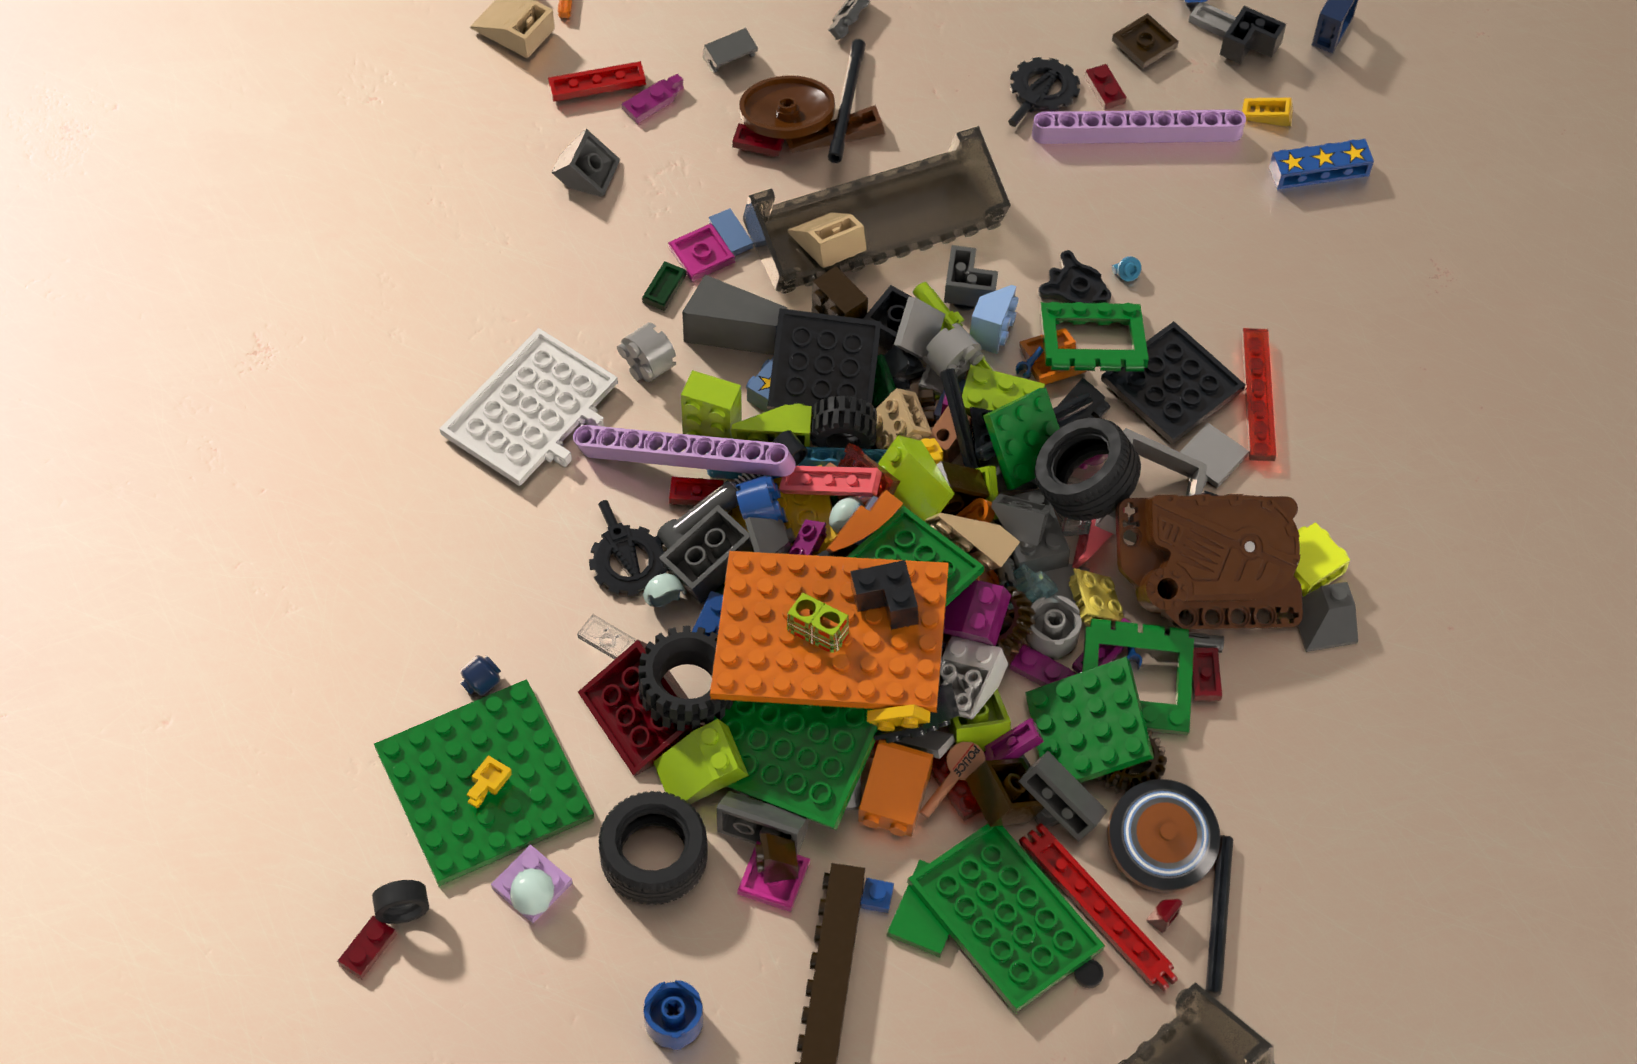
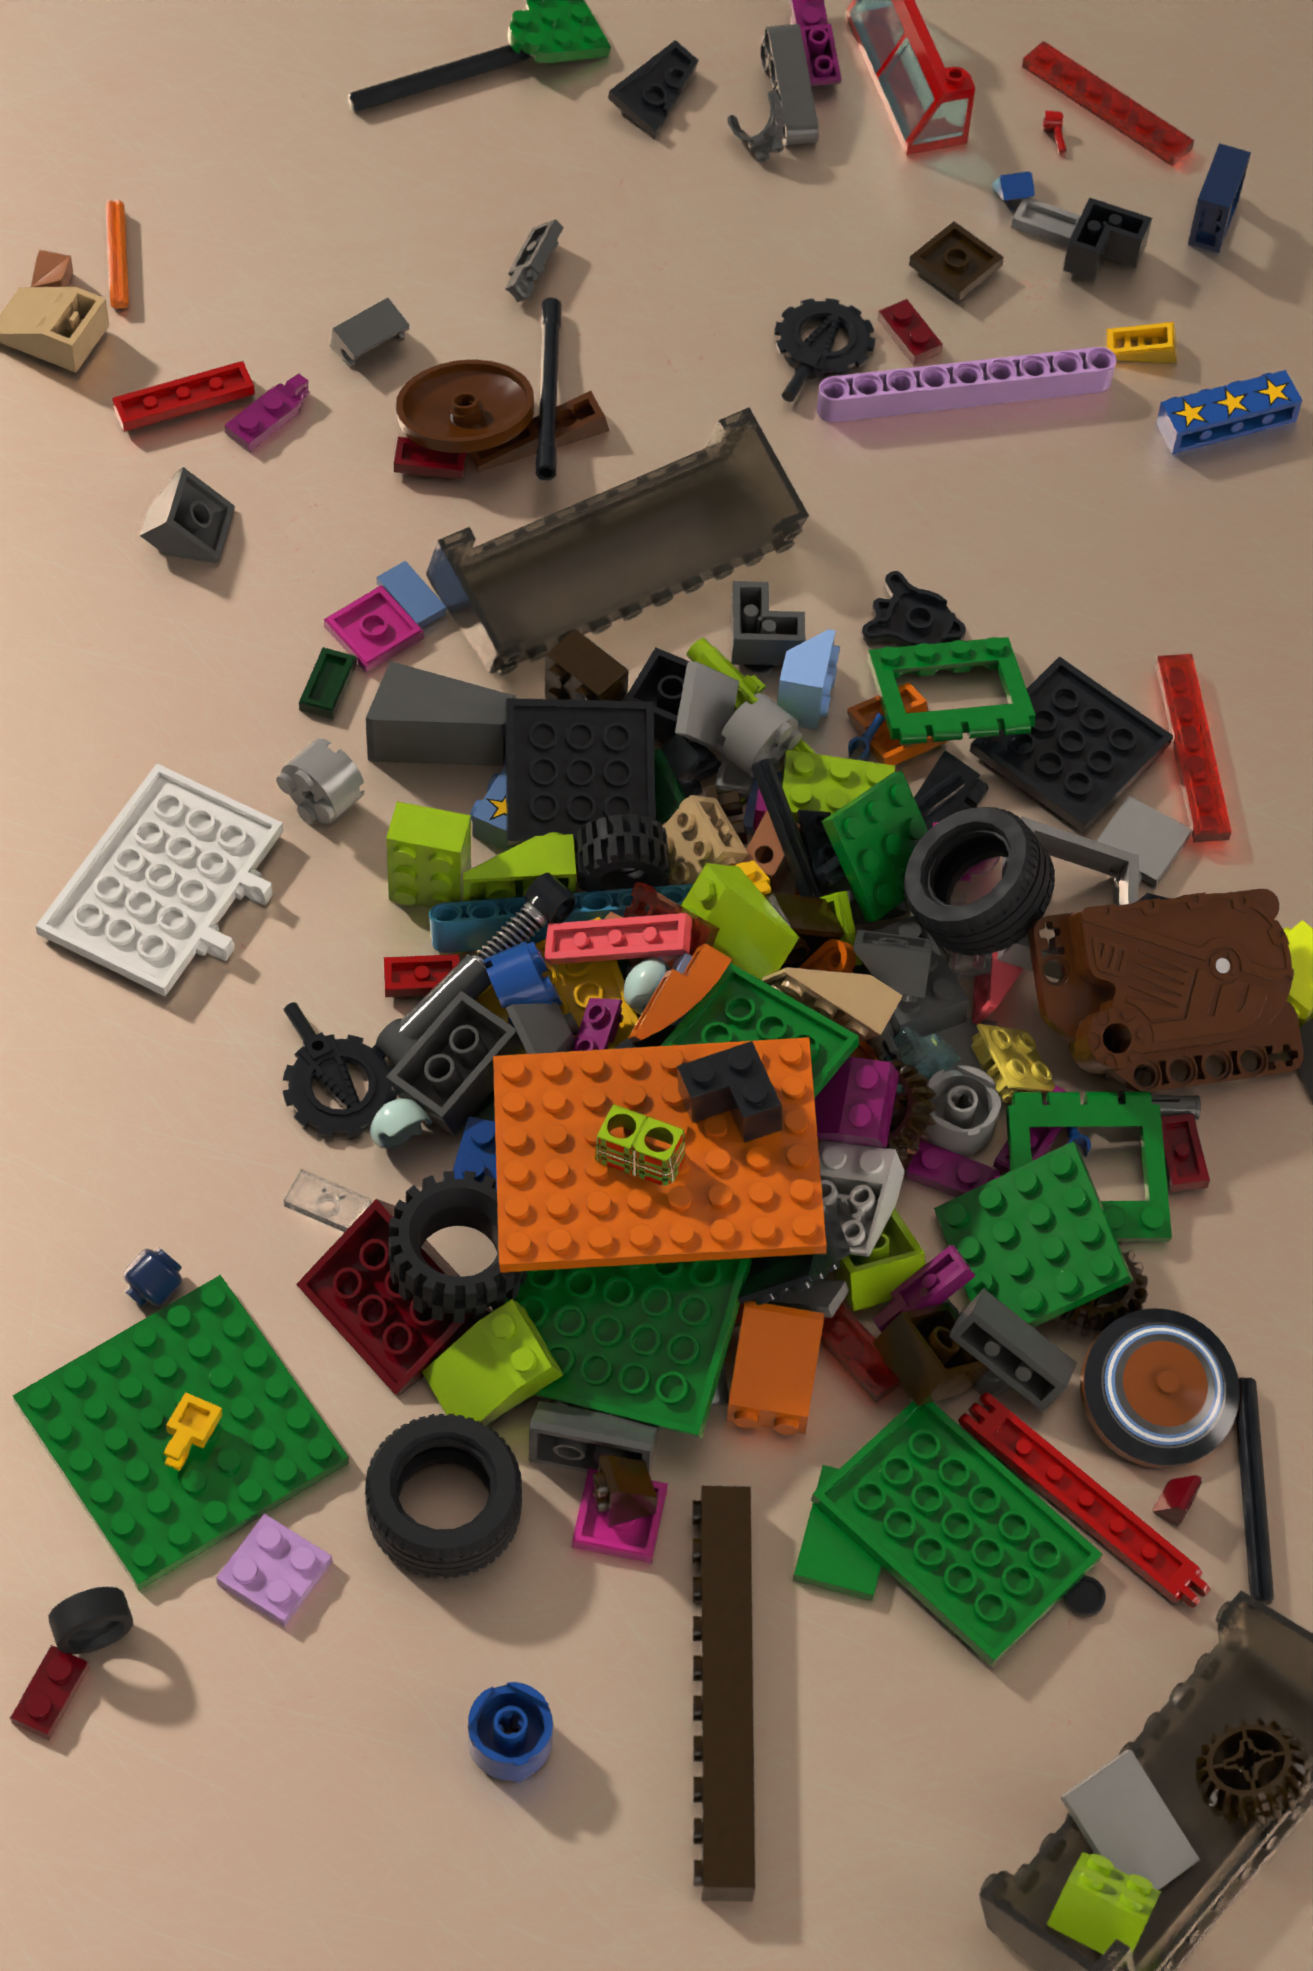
camera: 10 degrees left, 0 degrees up
light aqua hair [510,868,555,915] -> none
lavender beam [573,425,796,477] -> none
tan slope [788,212,867,268] -> none
blue plate [860,878,894,913] -> none
yellow plate [867,704,930,731] -> none
nougat piece [919,742,986,819] -> none
dark azure plate [1112,256,1141,281] -> none

